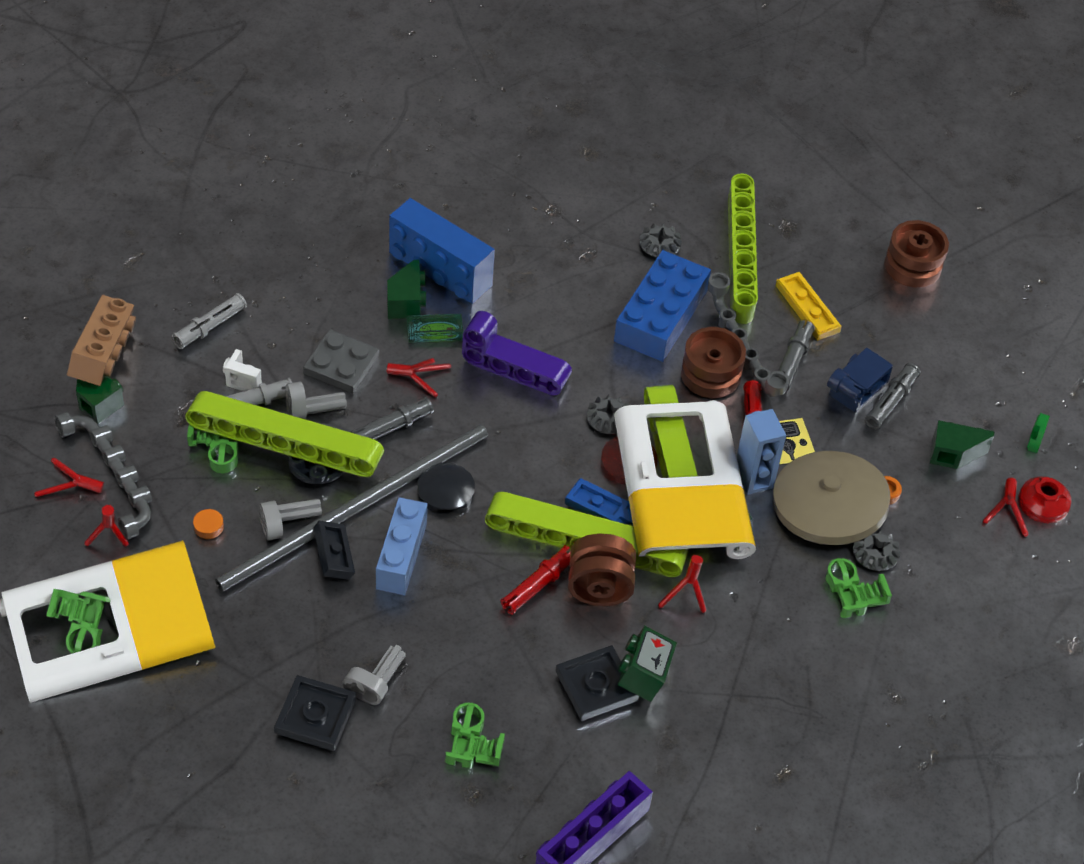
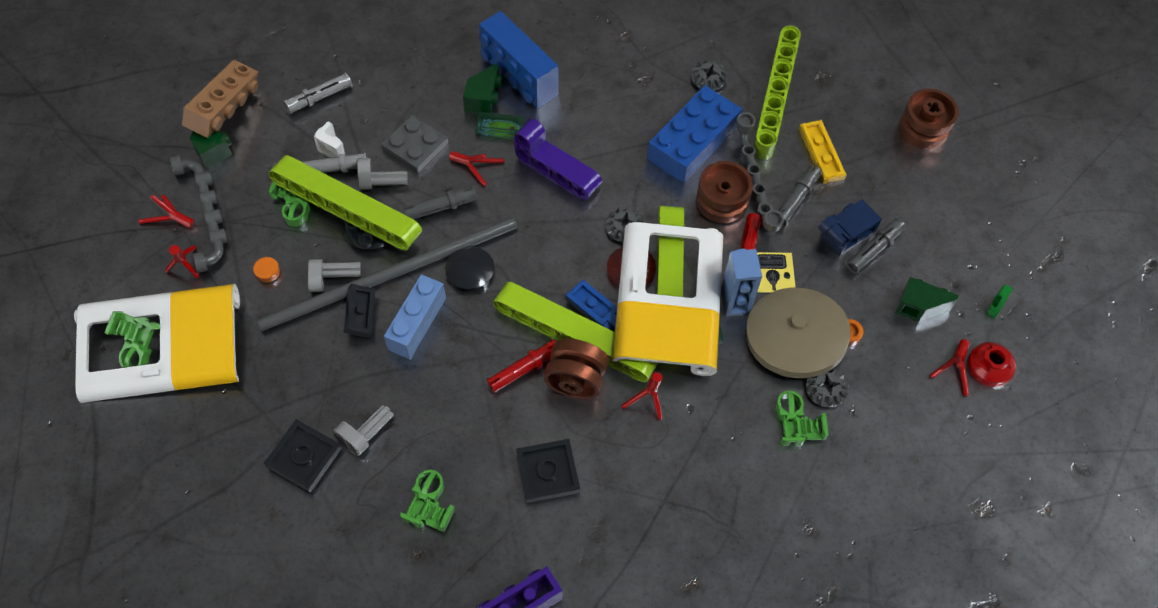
camera: 15 degrees right, 10 degrees up
dark green brick [618,625,677,702] -> none

